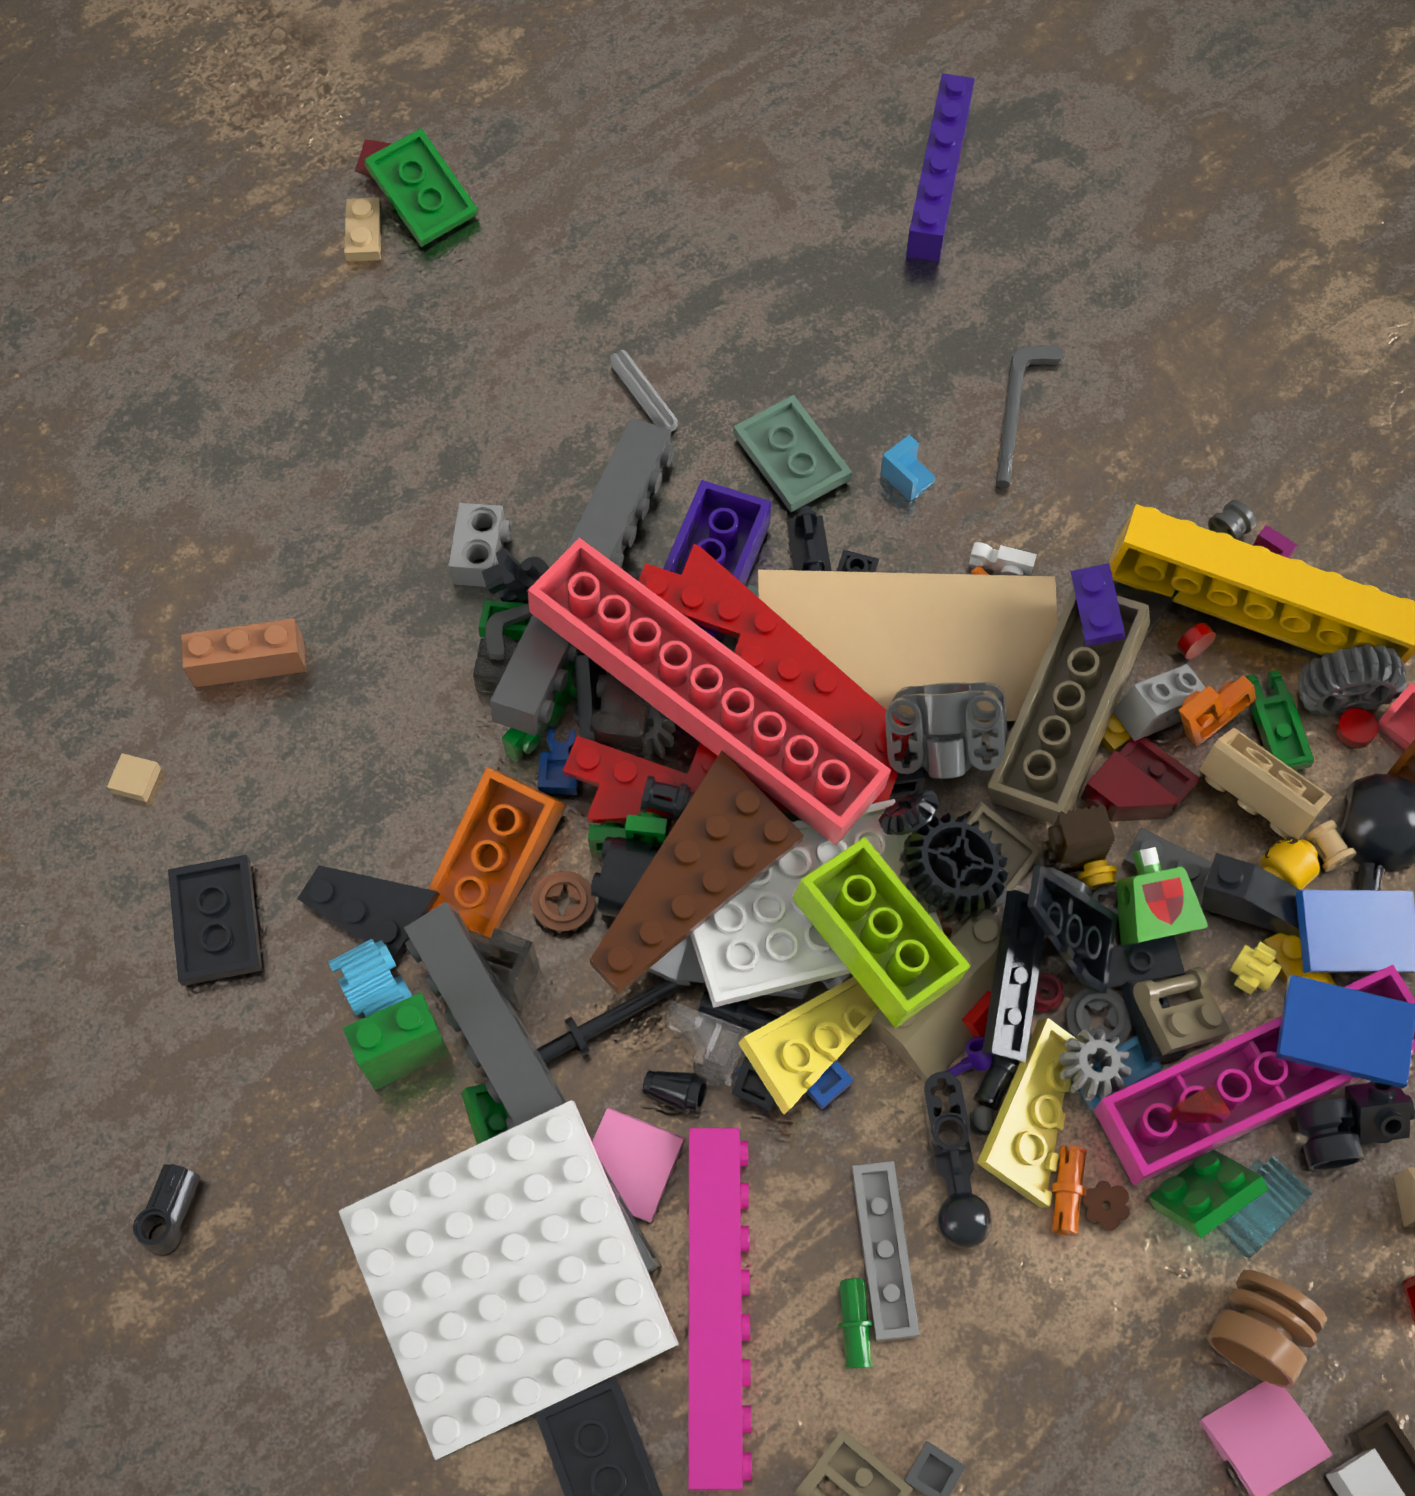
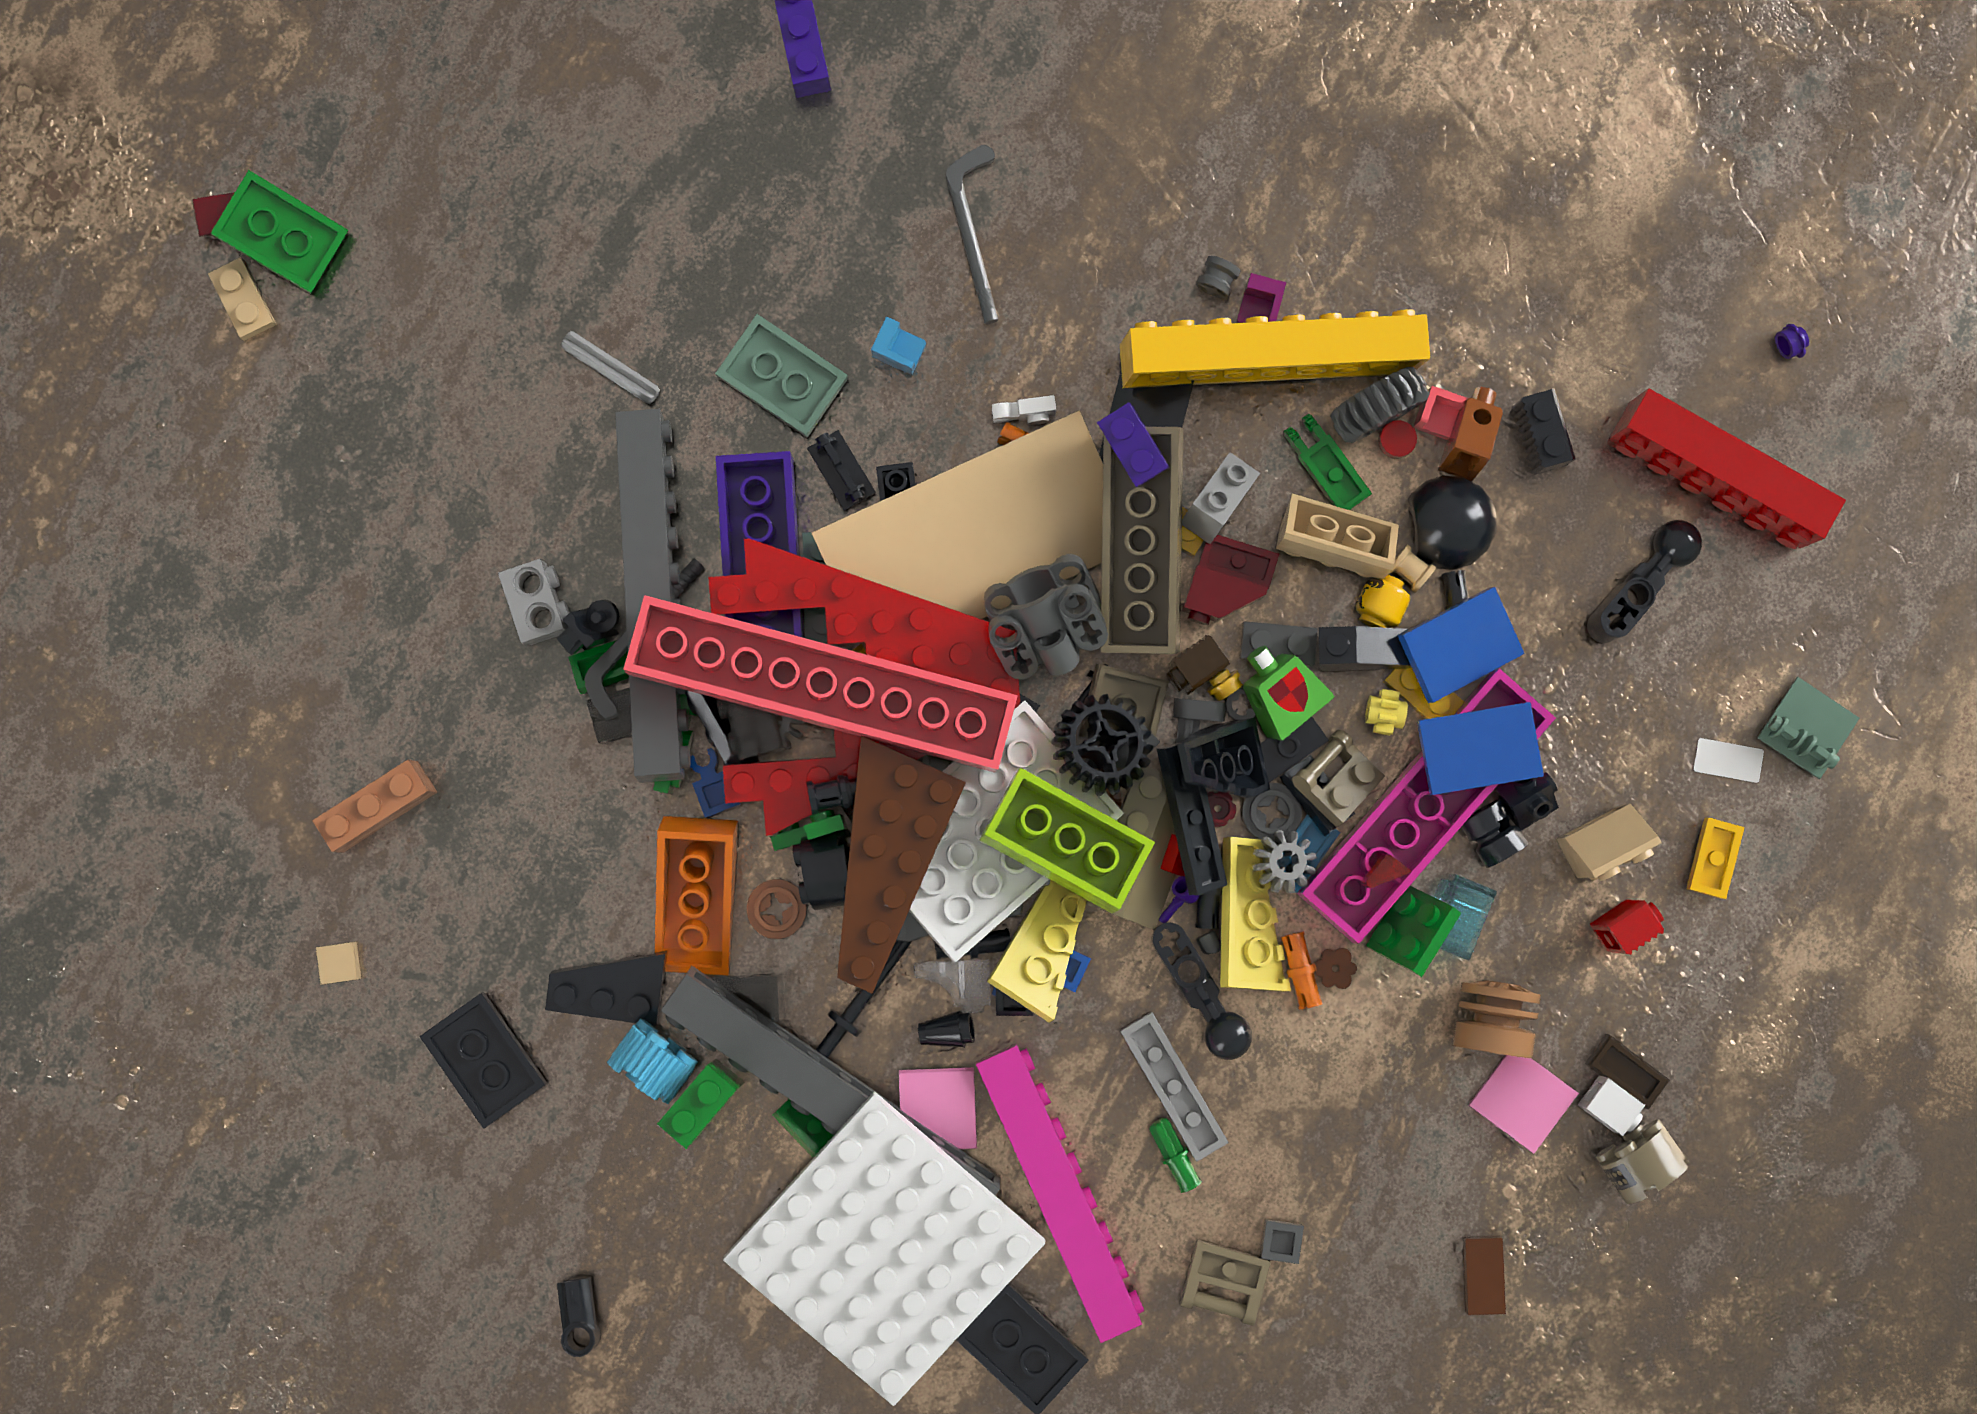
camera: 30 degrees left, 20 degrees up
black gear [878,790,941,835] -> none
red tile [1177,623,1216,659] -> none
orange plate [1179,675,1257,748] -> none

